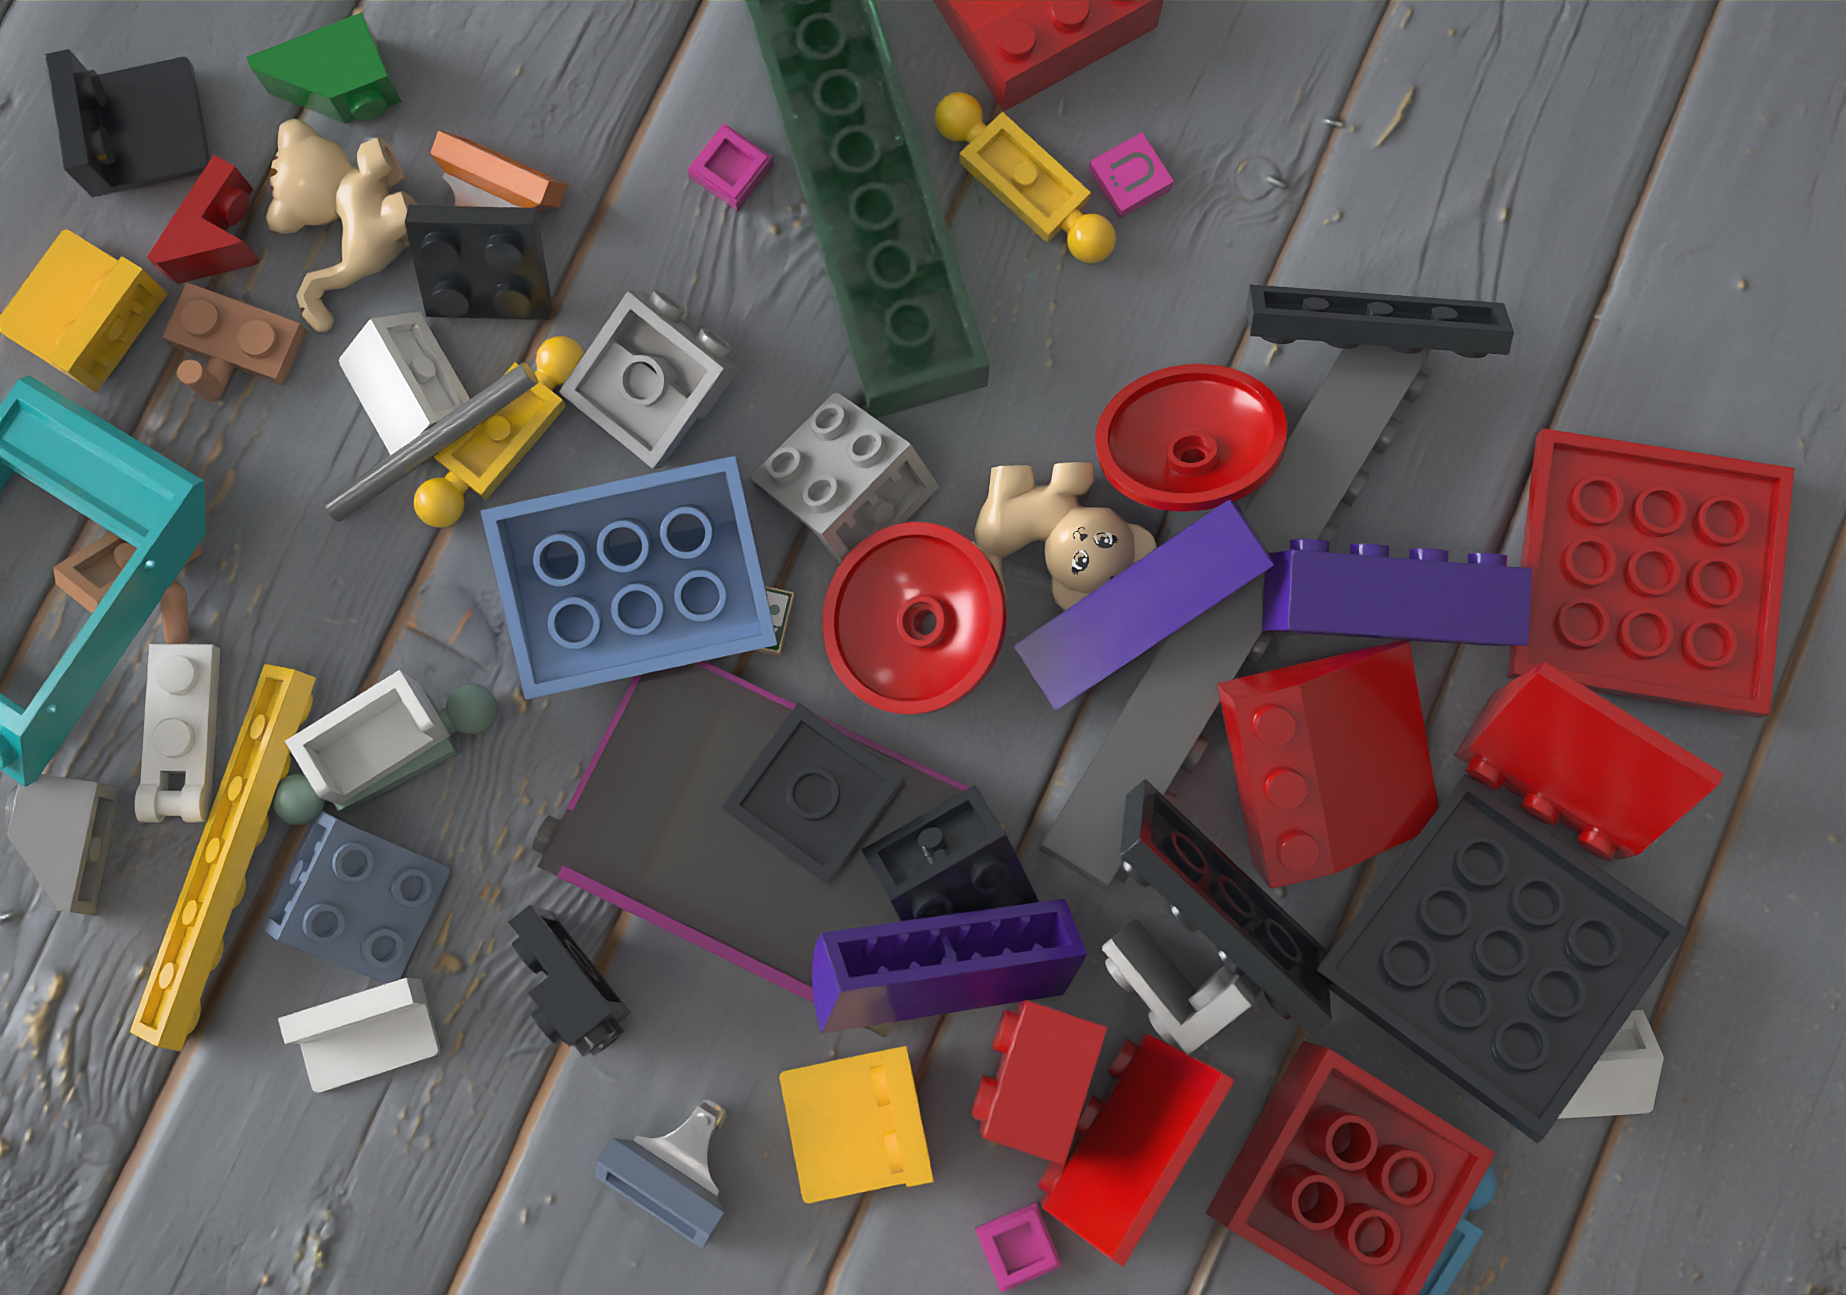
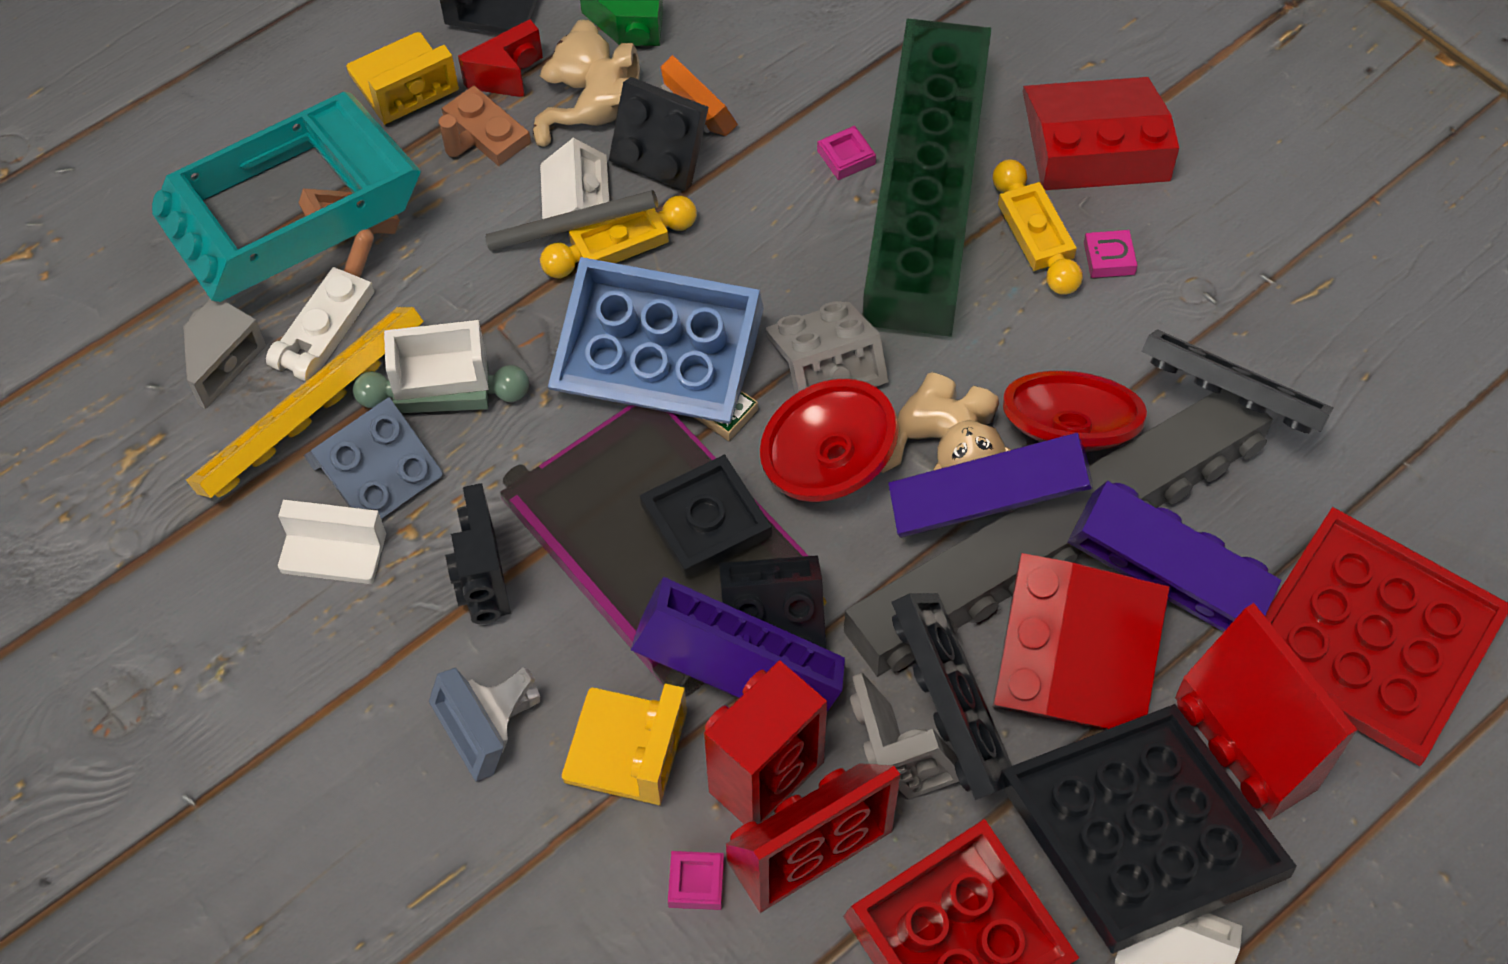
camera: 25 degrees right, 20 degrees down
light grey plate [559,290,740,469] -> none

